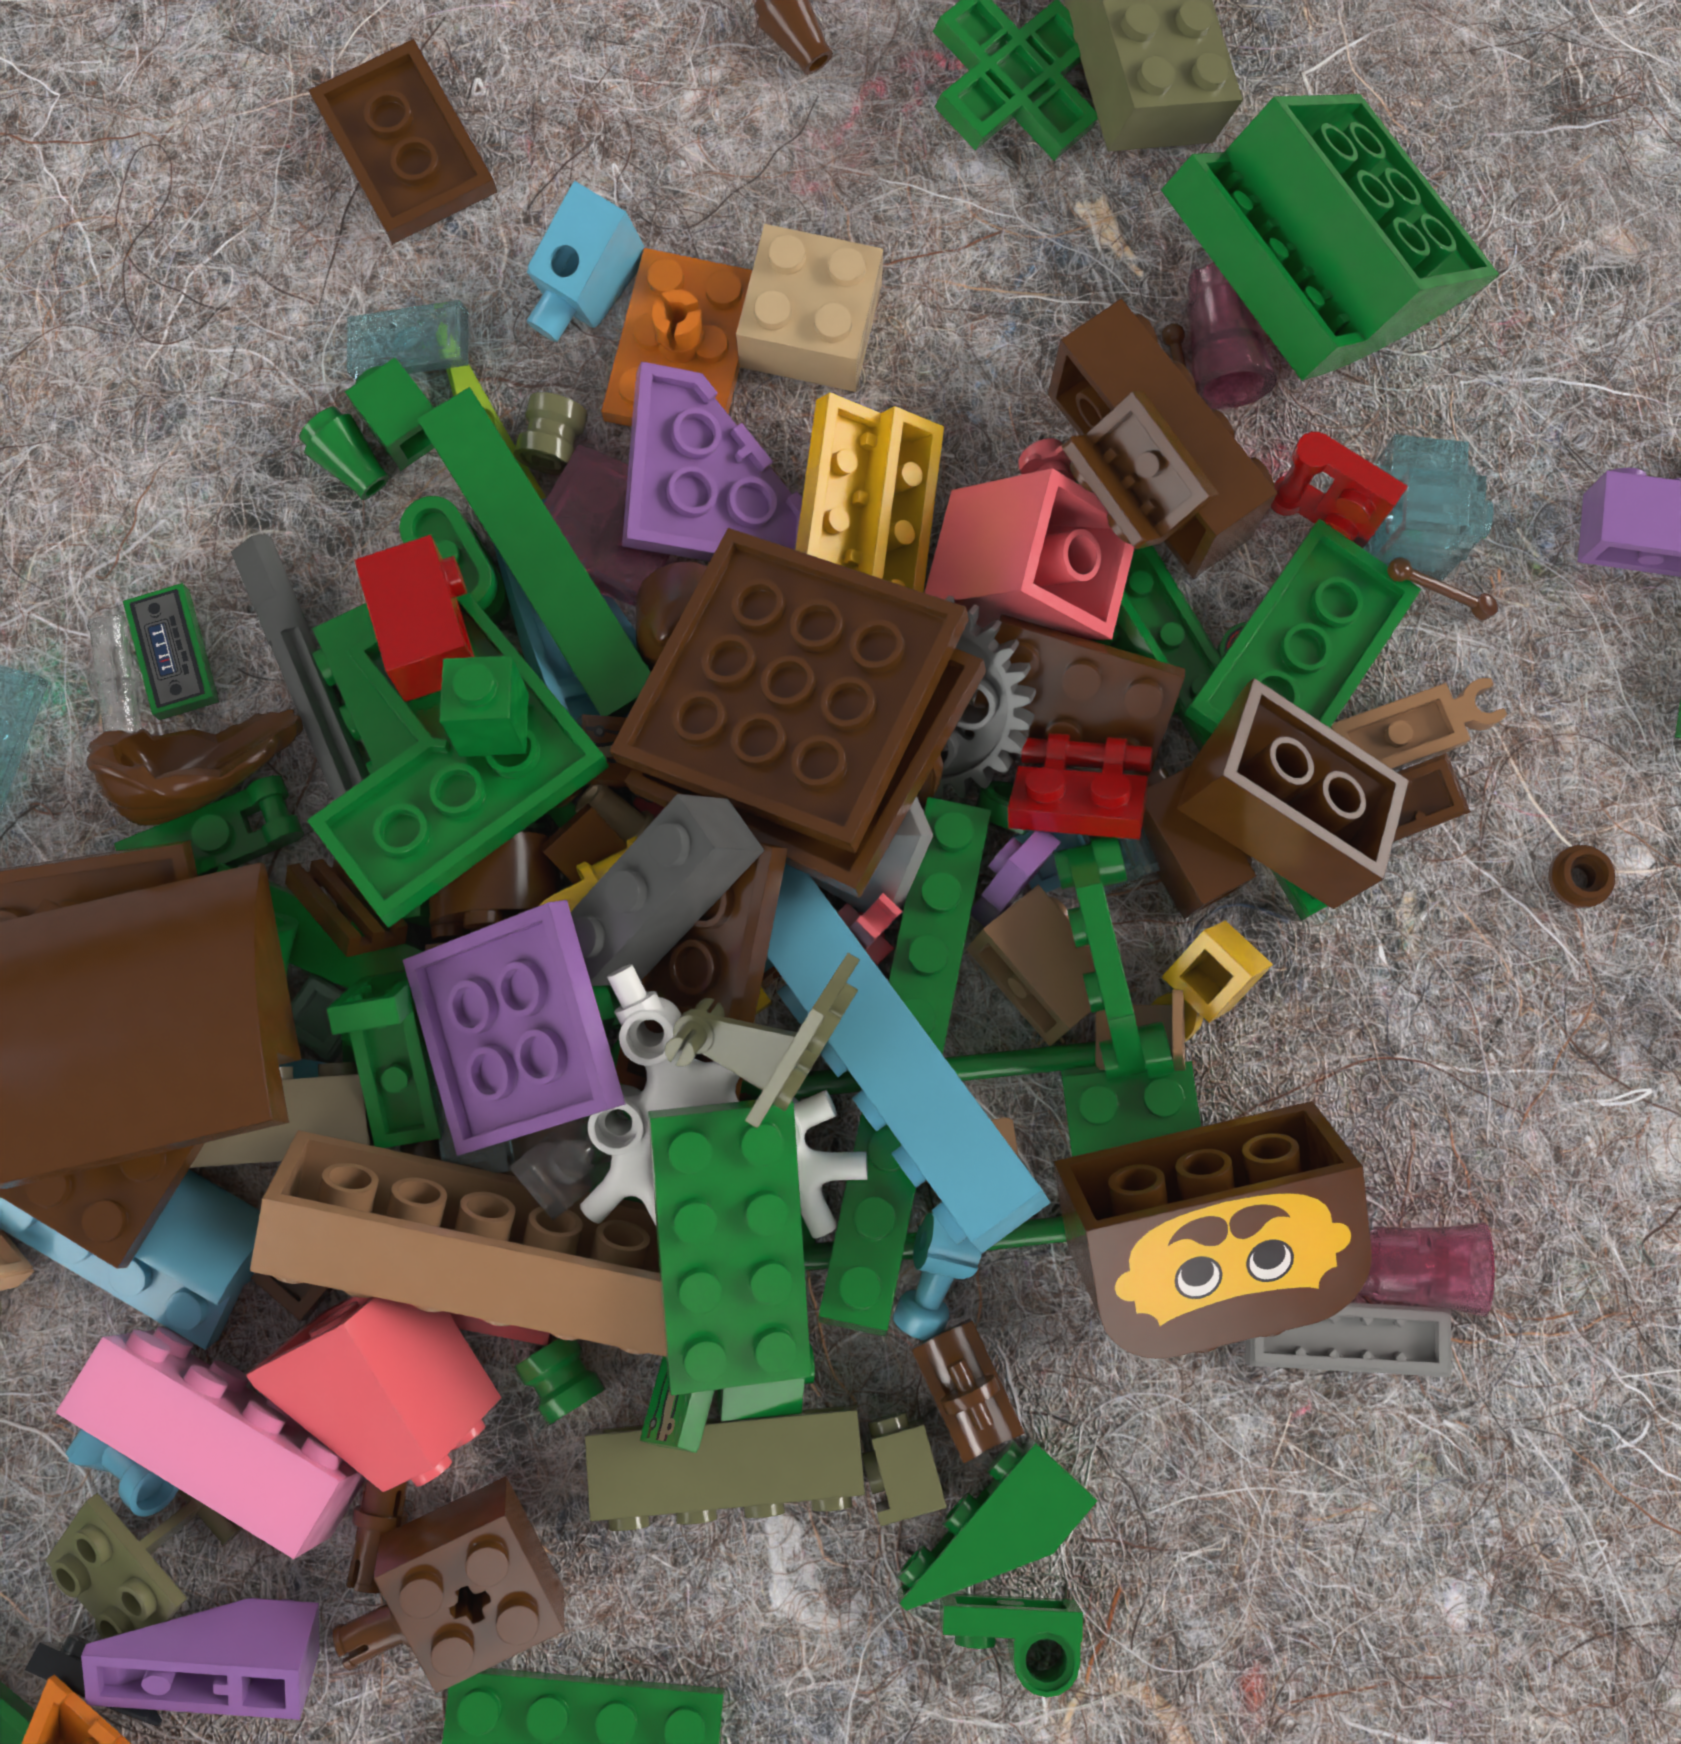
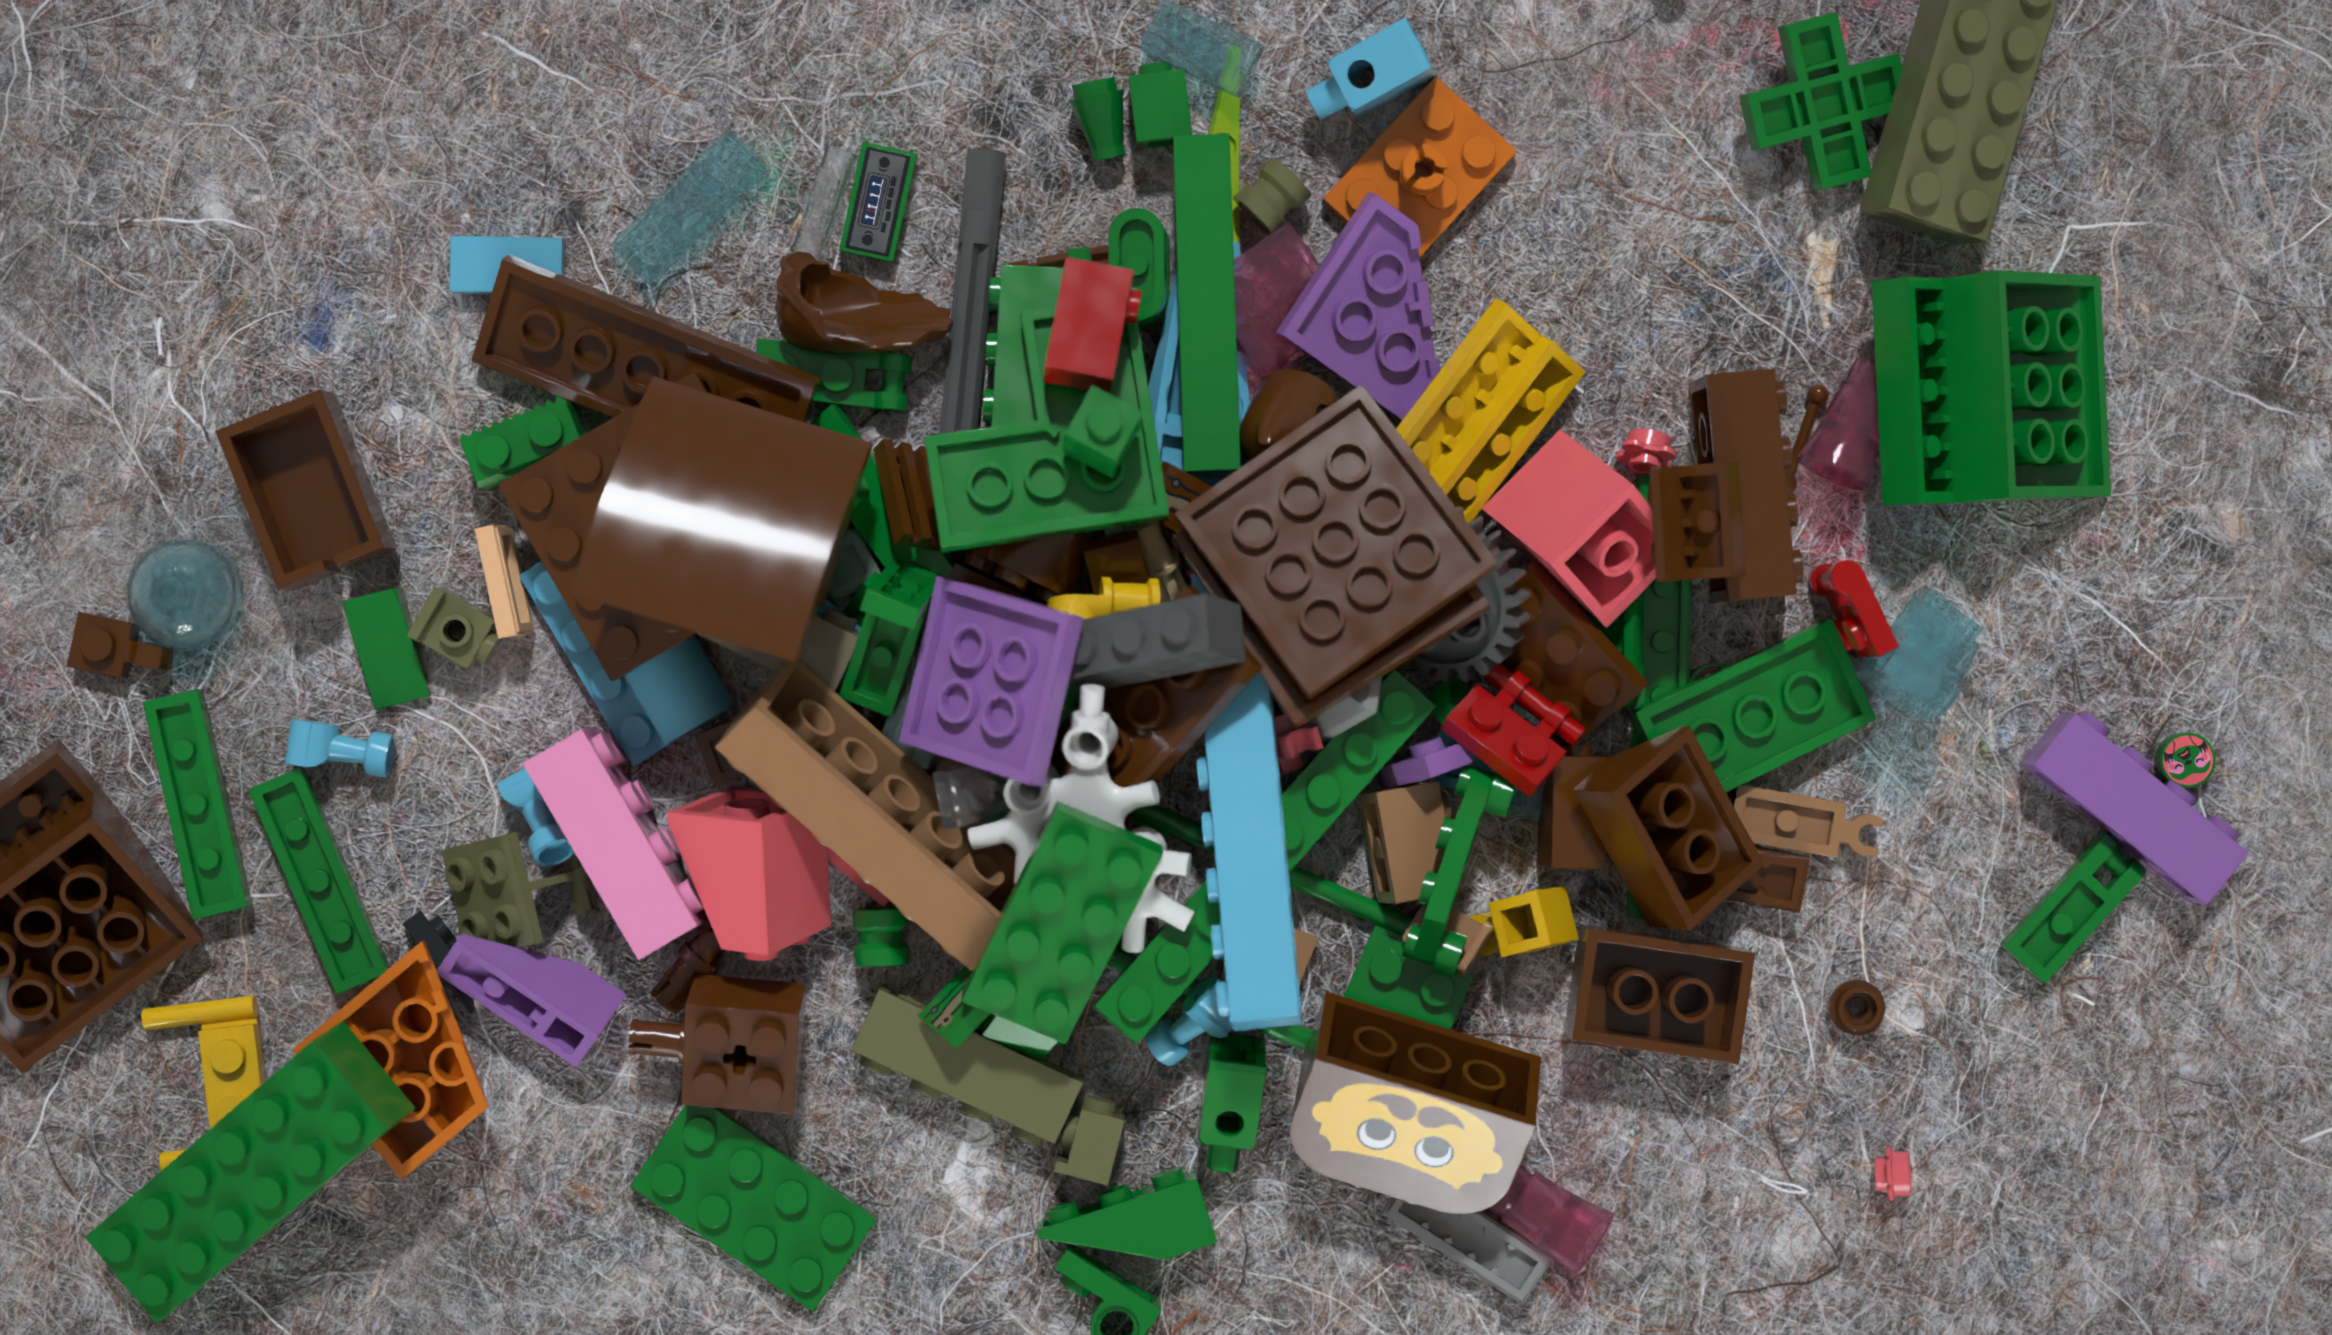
camera: 30 degrees right, 10 degrees up
olive plate [664,953,860,1128] -> none
tan brick [736,224,883,392] -> none
reddish brown hips [910,1318,1025,1463] -> none
reddish brown hinge [1387,557,1498,621] -> none
none -> green torso [1198,1034,1267,1172]
none -> reddish brown brick [1564,924,1755,1065]

